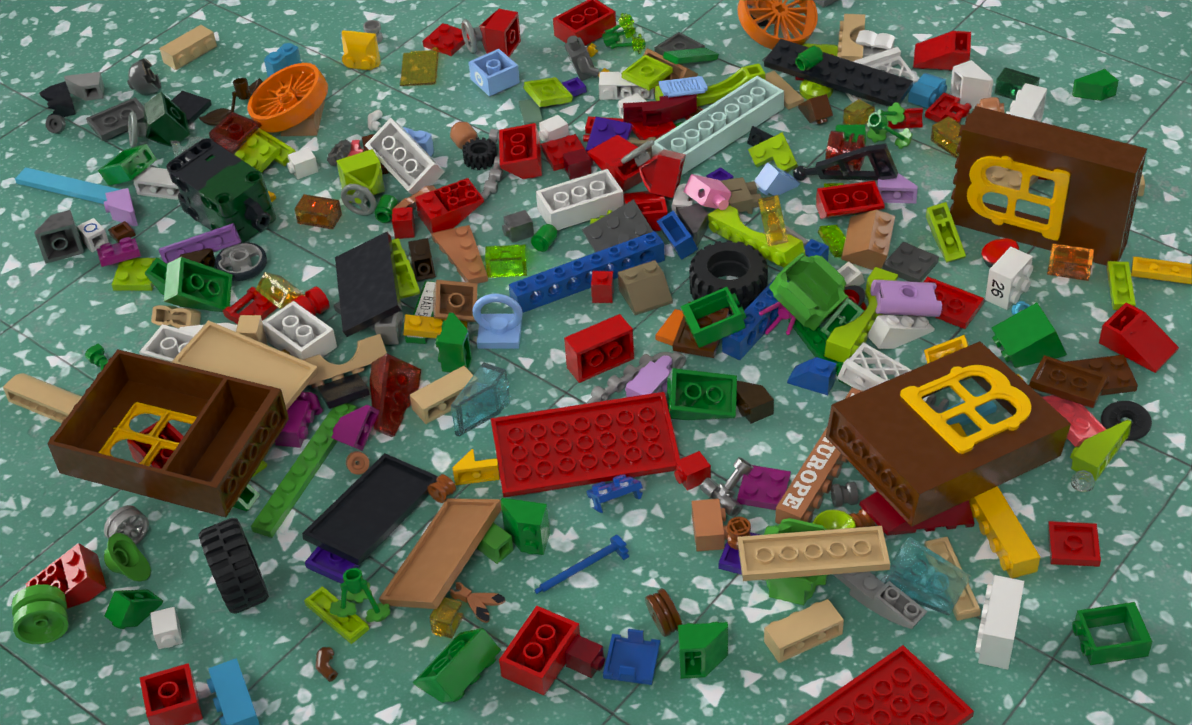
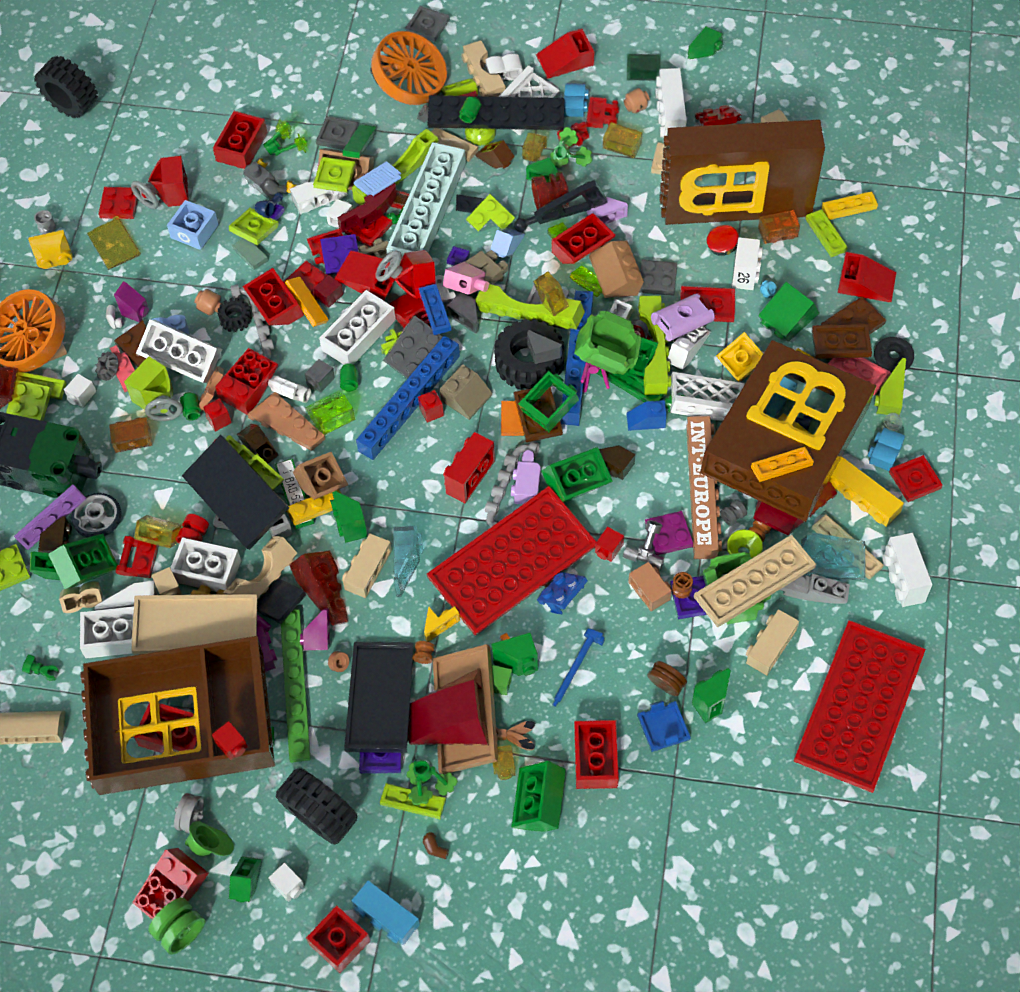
camera: 30 degrees left, 15 degrees up
light blue tile [472,294,523,349] -> none
white brick [539,115,569,142] -> none
dark red brick [565,634,605,678] -> none
blue brick [657,211,698,260] -> none
lime slope [926,202,966,263] -> none
white slope [950,60,993,109] -> none
green window [1072,602,1152,665] -> none
none -> magenta slope [114,281,149,322]
none -> red brick [212,721,248,760]
none -> dark blue bar [255,192,283,218]
none -> white rock [268,376,311,403]
none -> light orange tile [284,277,329,327]
none -> dark red wedge [408,668,489,745]
none -> blue plate [419,284,451,335]
none -> dark grey slope [527,330,562,364]
none -> light orange tile [751,447,814,482]
none -> dark azure brick [868,428,906,471]

